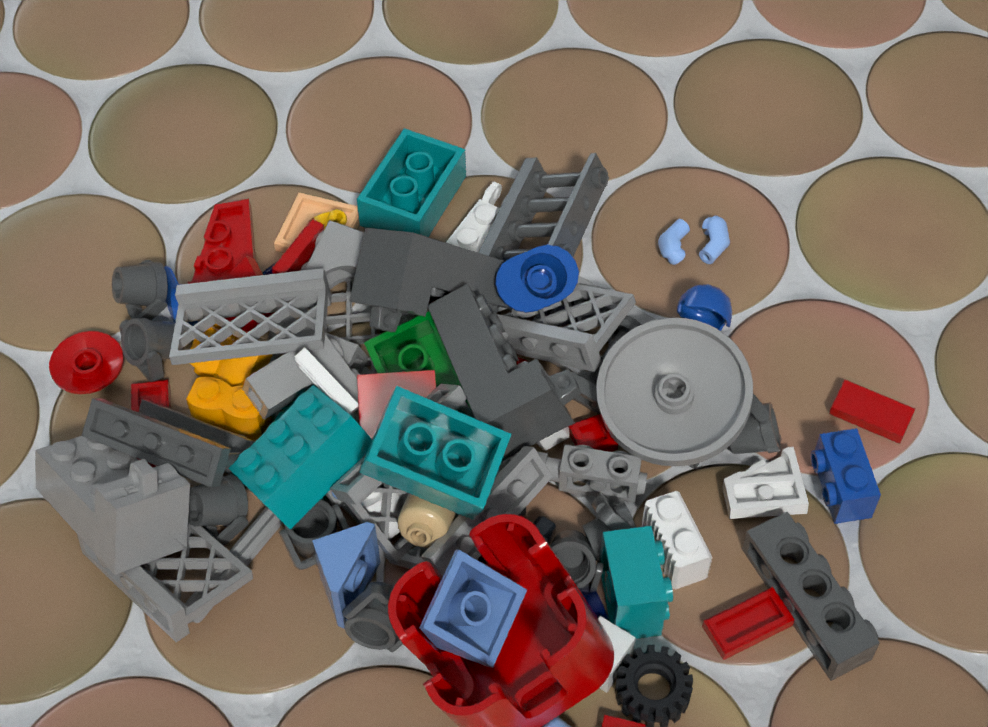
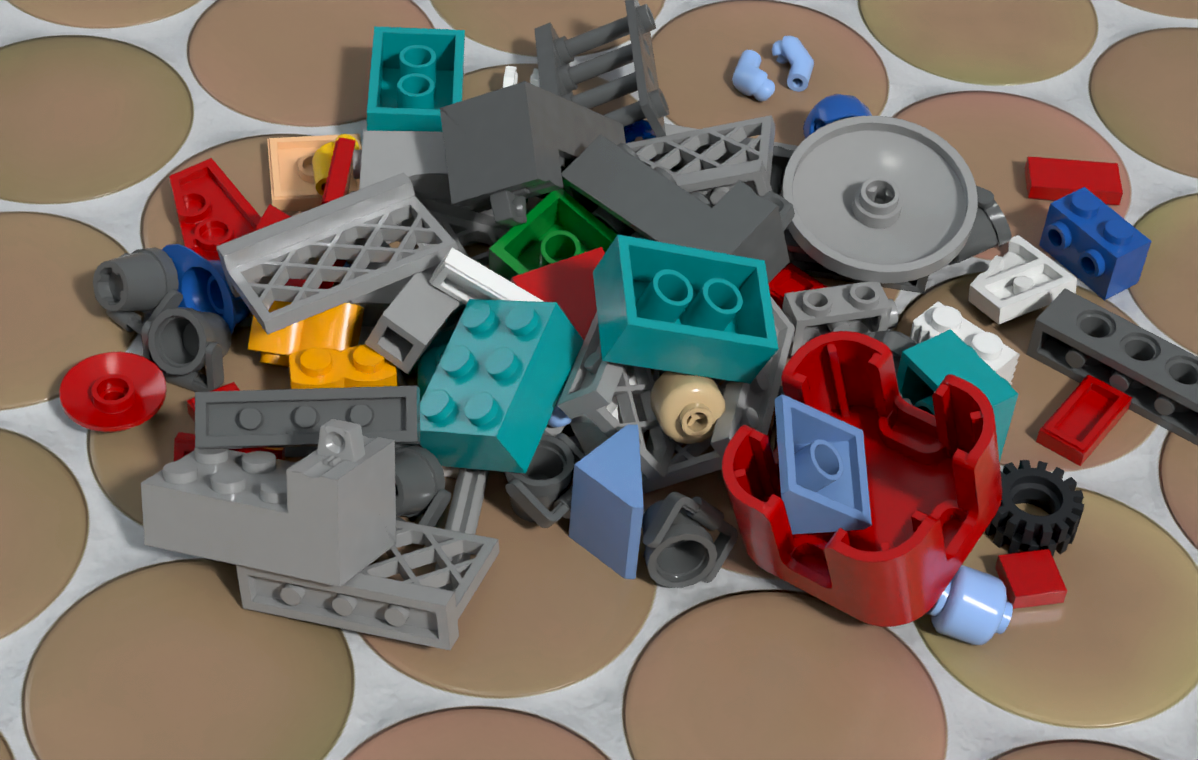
camera: 30 degrees left, 10 degrees down
blue piece [495,245,579,313] -> none

